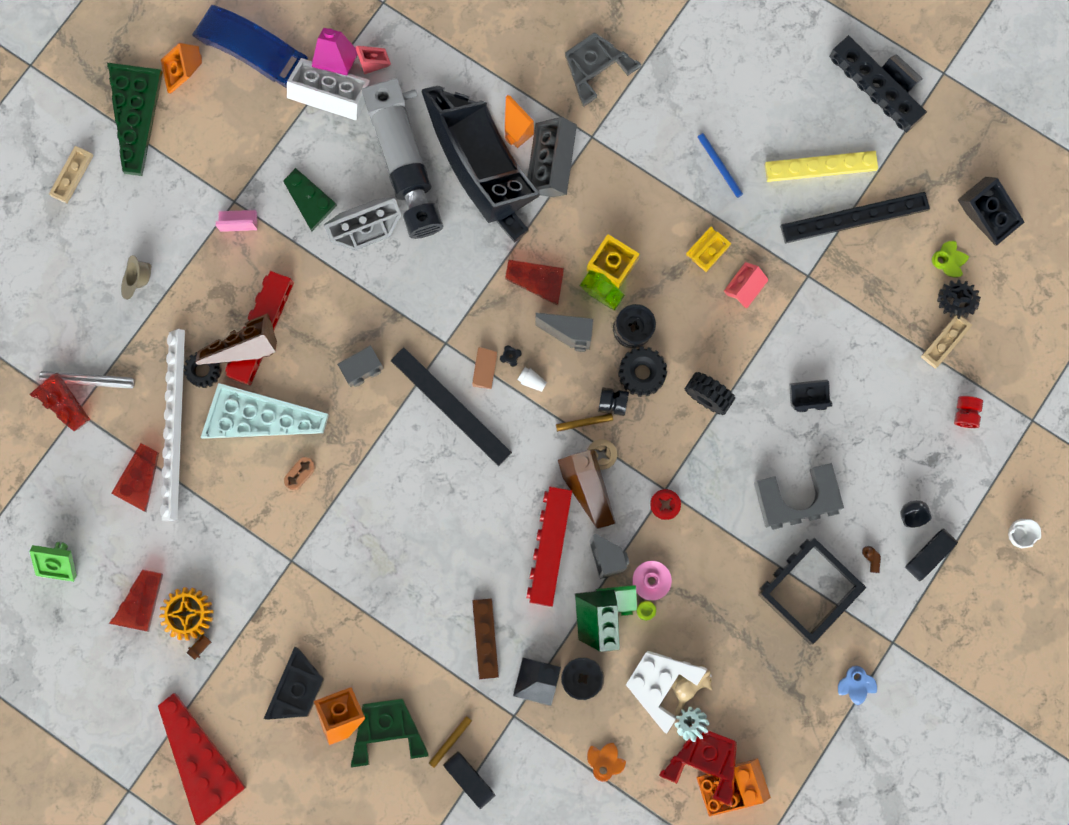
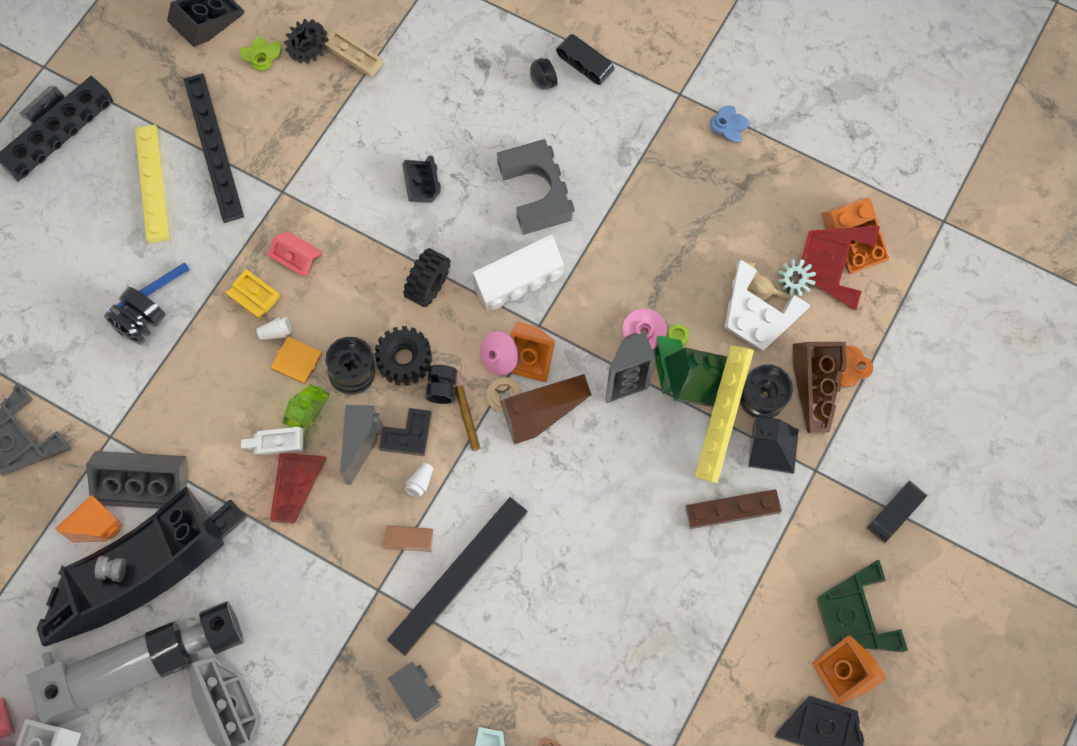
camera: 95 degrees left, 10 degrees down
pearl gold bar [429,716,472,768] -> none
black plate [500,345,522,367] -> none
red brick [526,486,573,607] -> none
yellow brick [587,234,640,290] -> none
red gear [650,489,681,520] -> none
black window [758,538,867,645] -> none
reddish brown arm [862,546,881,573] -> none
red wheel [954,396,984,428] -> none
none -> light grey wheel [95,556,126,582]
none -> black wheel [104,286,166,345]
none -> white hinge [241,427,303,455]
none -> white cone [257,316,292,340]
none -> light orange piece [270,337,322,384]
none -> black plate [379,408,432,457]
none -> white slope [473,234,564,312]
none -> bright pink dish [480,331,518,376]
none -> orange slope [510,321,556,382]
none -> light yellow plate [694,345,754,483]
none -> reddish brown wedge [793,342,847,433]

